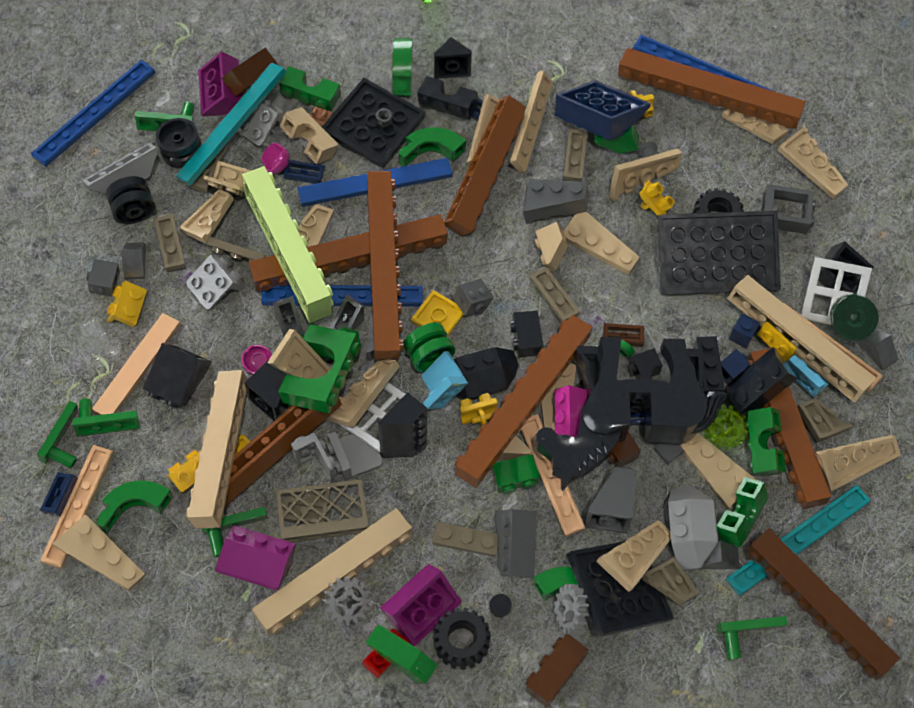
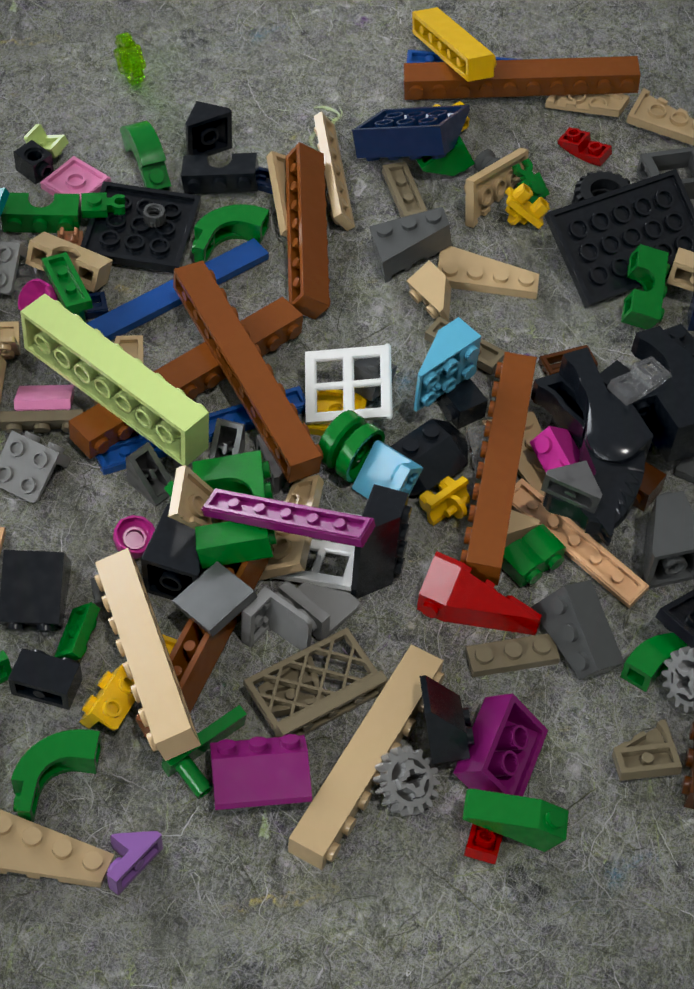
camera: 25 degrees left, 10 degrees down
black tyre [434,608,491,670] -> none
black tile [489,594,512,618] -> none
none -> black brick [8,648,83,710]
none -> black brick [13,140,54,184]
none -> bright pink tile [14,385,74,411]
none -> yellowish green bracket [24,124,69,159]
none -> bright pink tile [40,156,111,201]
none -> green piece [41,252,93,323]
none -> green plate [54,602,100,661]
none -> green plate [81,192,125,218]
none -> medium lavender slope [106,831,163,895]
none -> dark grey tile [172,561,258,637]
none -> magenta tile [201,488,376,548]
none -> white window [305,343,393,425]
none -> yellow brick [412,7,496,82]
none -> medium azure slope [414,317,481,412]
none -> red wedge [417,551,542,635]
none -> black slope [420,675,475,764]
none -> green plate [512,158,550,204]
none -> flat silver slope [541,461,603,514]
none -> red slope [557,127,612,167]
none -> clear slope [607,356,671,406]
none -> dark tan wing [612,719,682,781]
none -> green arch [621,244,670,330]

